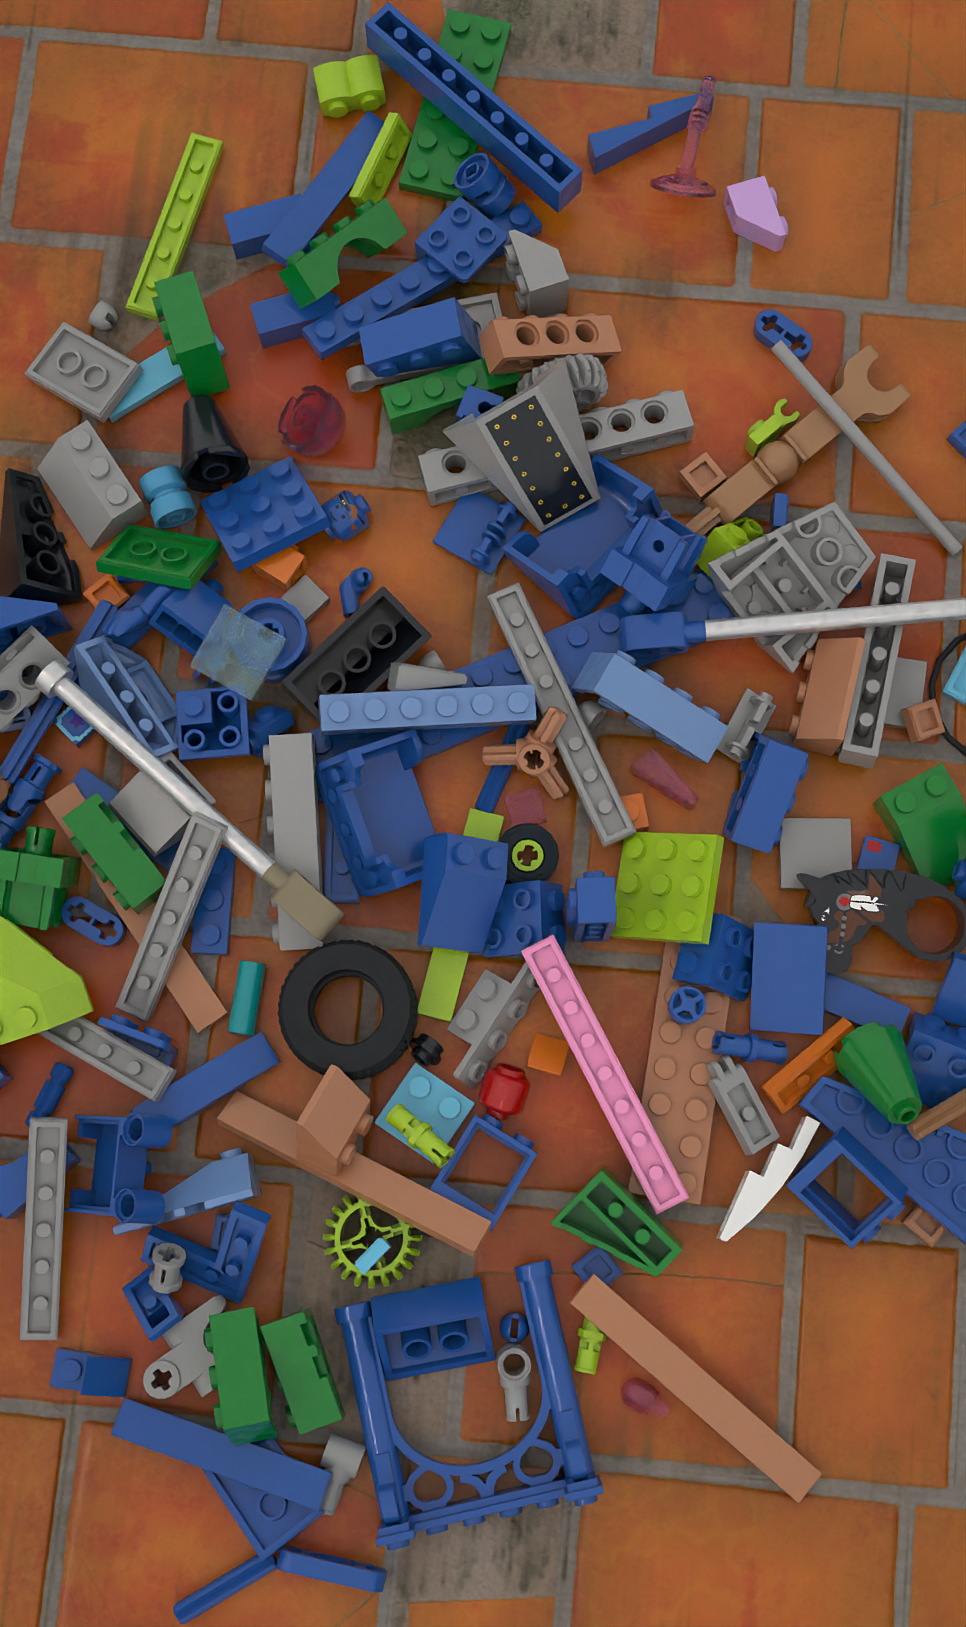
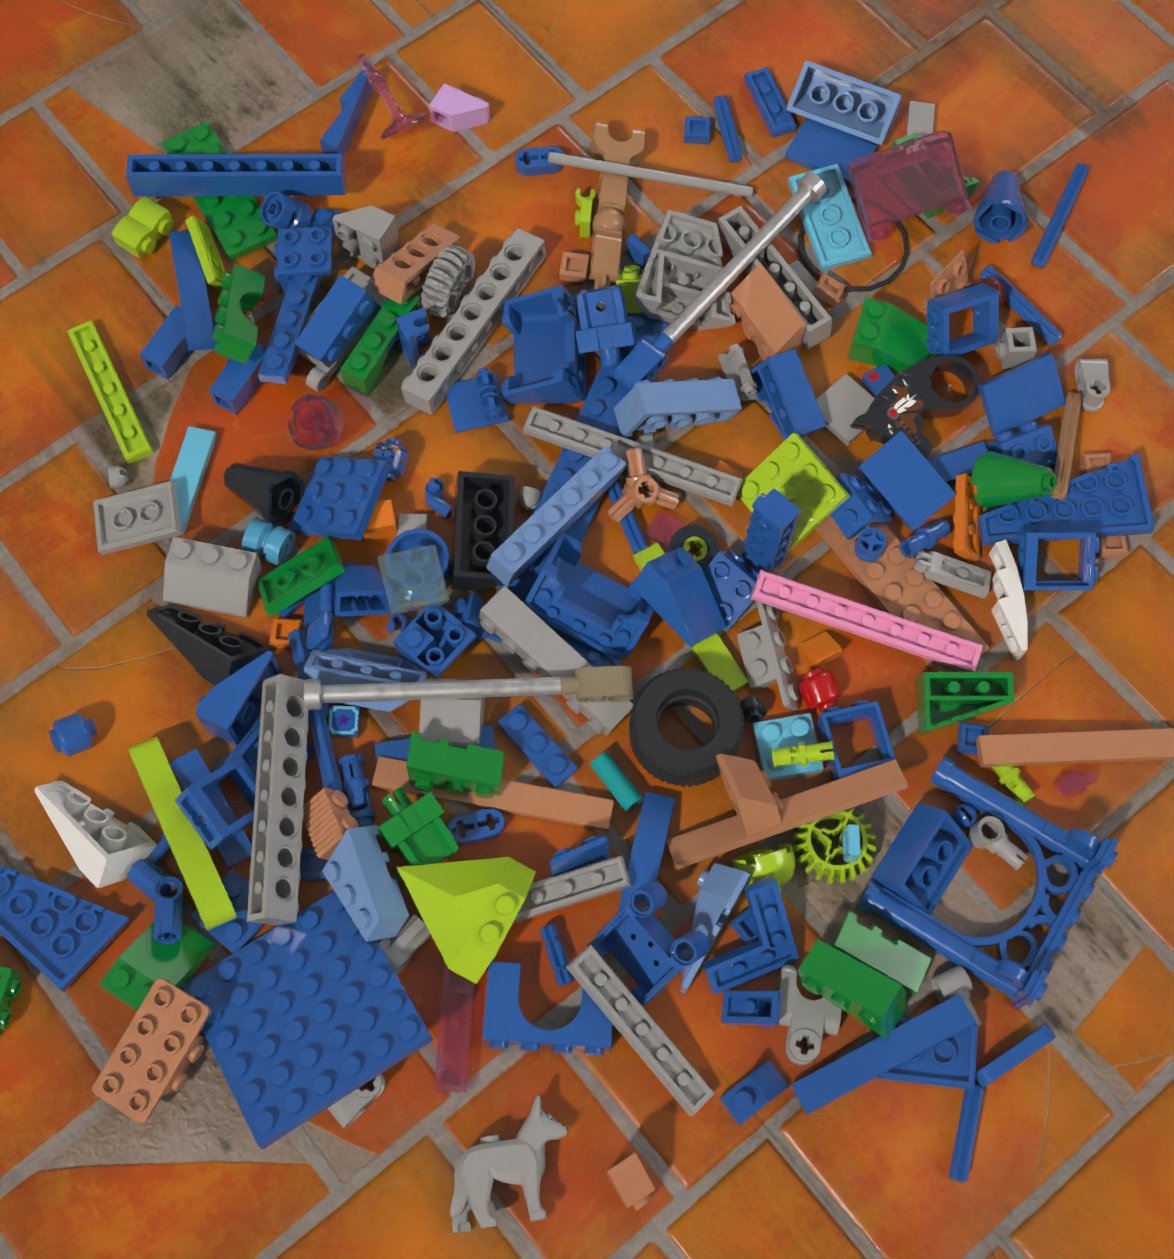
camera: 50 degrees left, 10 degrees down
light grey tile [115,811,229,1022] -> none
light grey bush [149,1243,186,1294] -> none
green wedge [152,270,231,397] -> none
light grey slope [387,662,467,691] -> none
wedge [442,360,600,532] -> none
clear pink slope [629,748,698,811] -> none
none -> lime cylinder [732,844,795,893]

